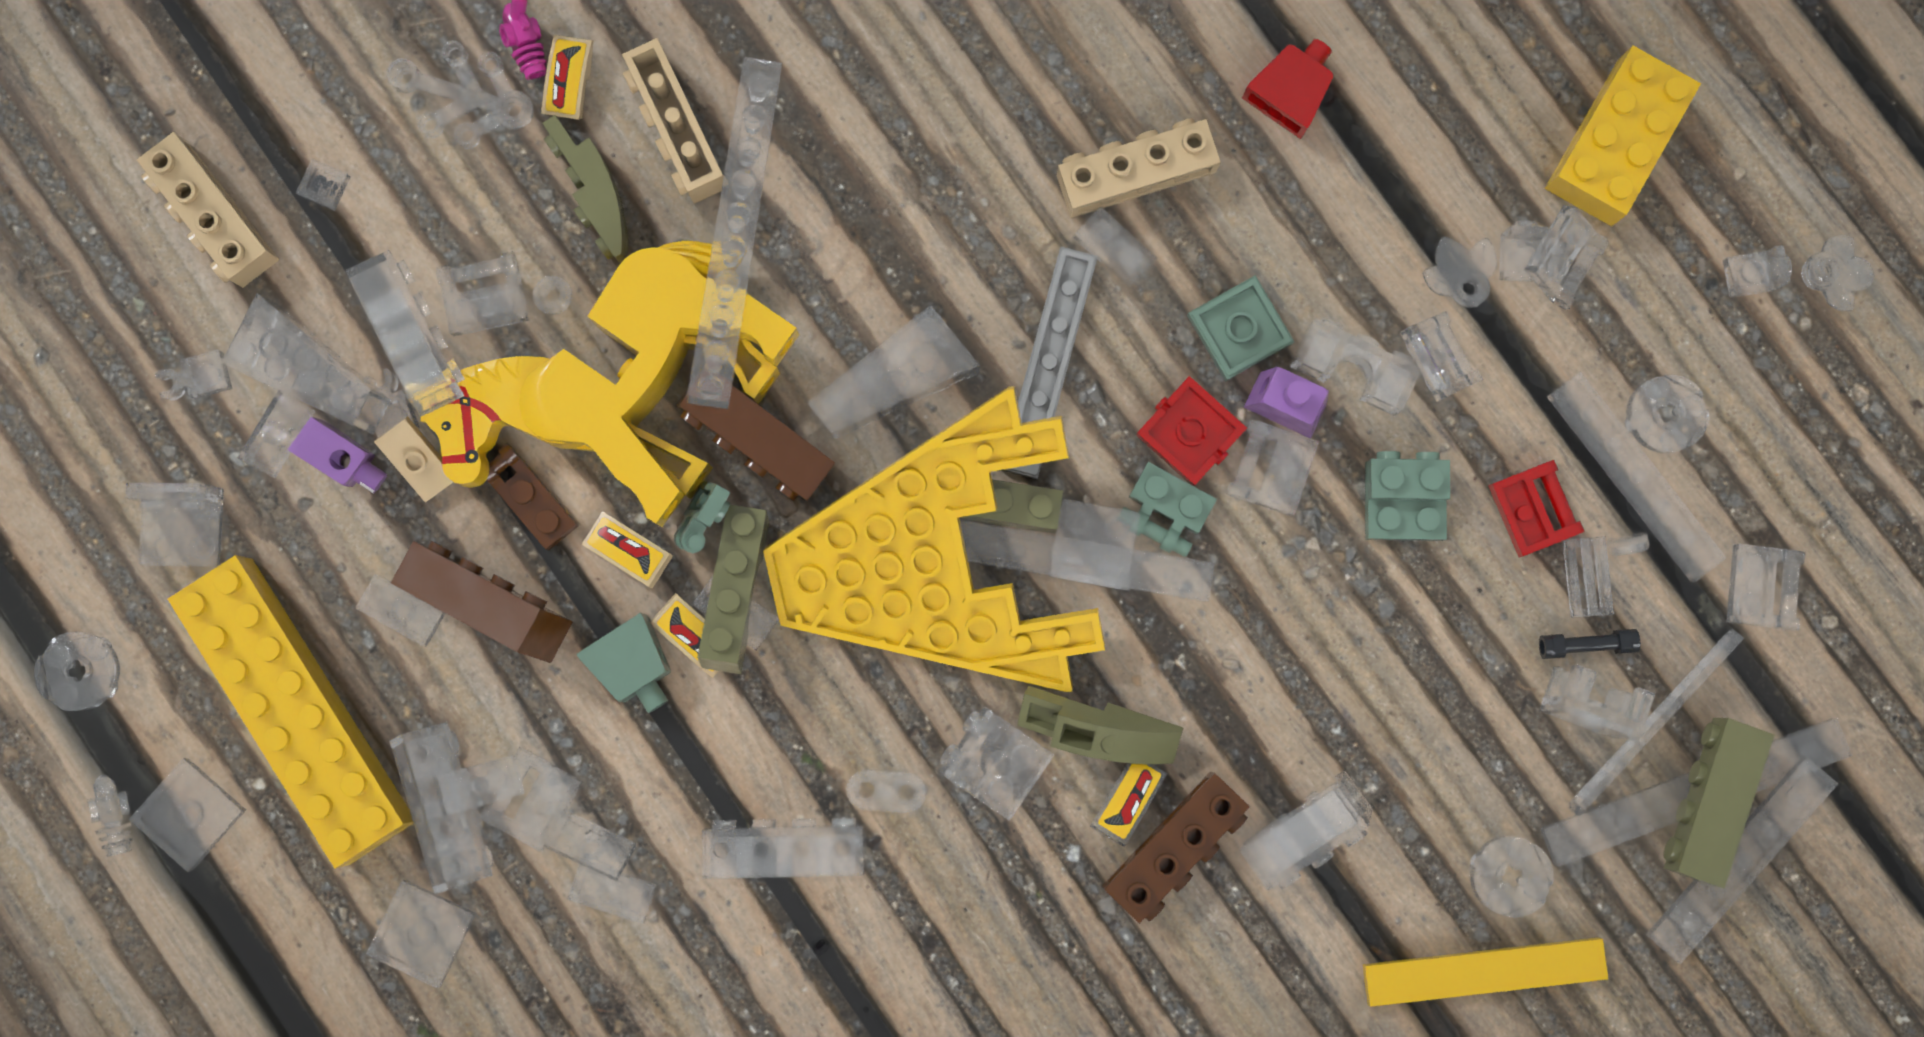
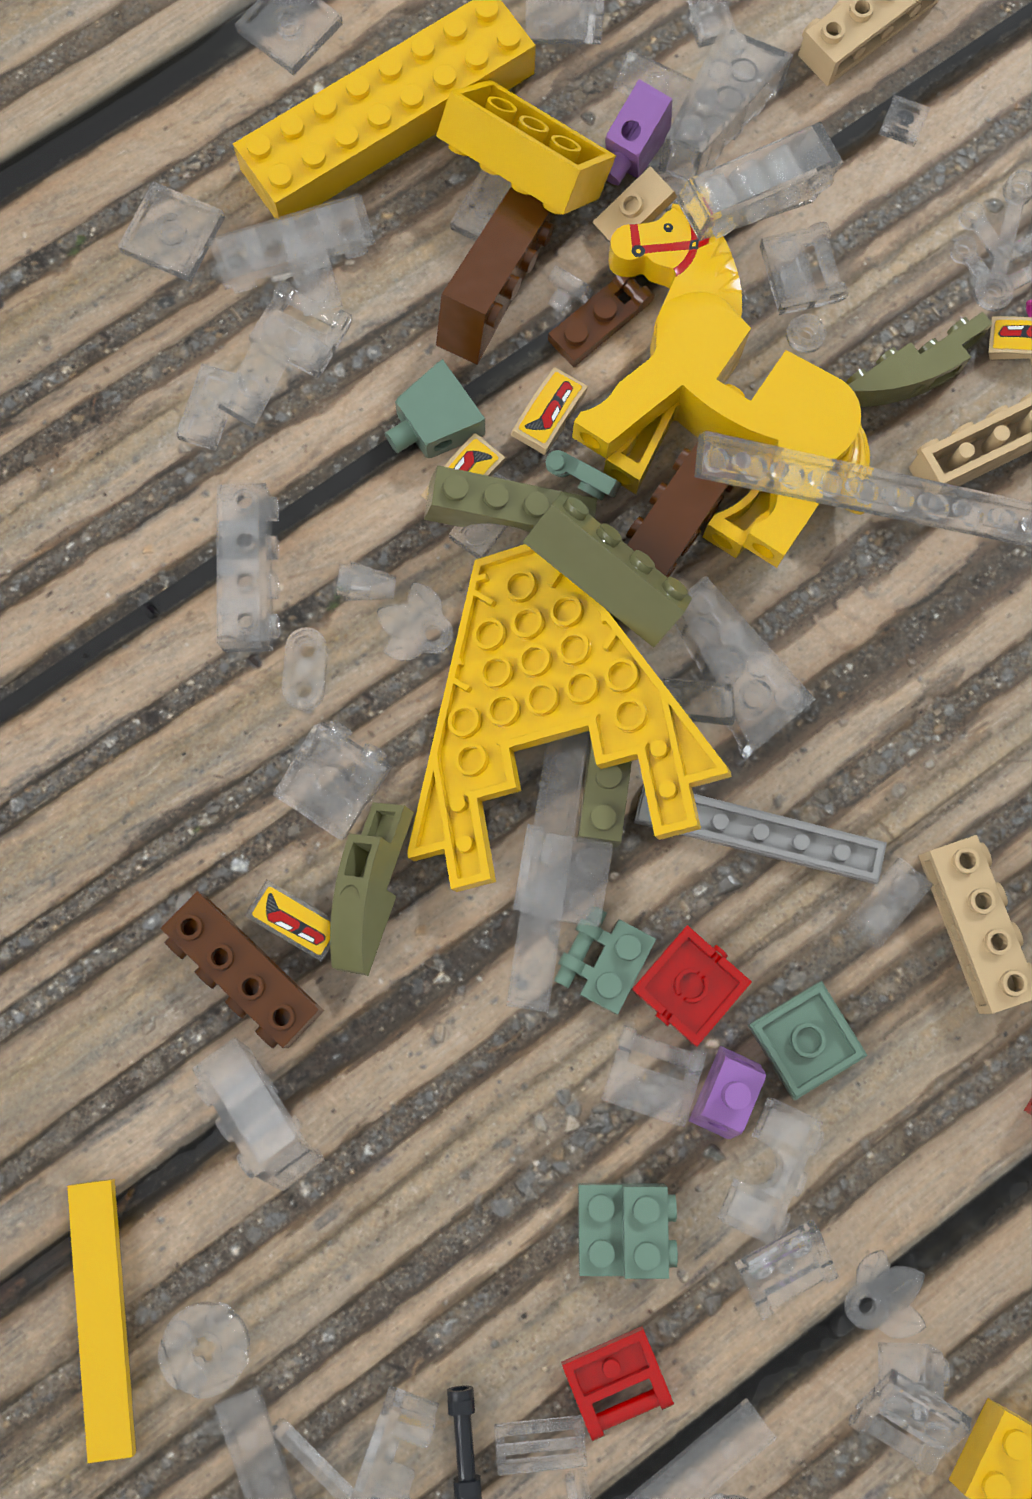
camera: 85 degrees right, 5 degrees down
none -> clear cone [336,561,396,601]
none -> clear plate [377,582,454,661]
none -> yellow brick [436,80,616,215]
none -> olive brick [523,493,692,648]
none -> clear tile [548,265,594,316]
none -> clear tile [663,678,736,726]

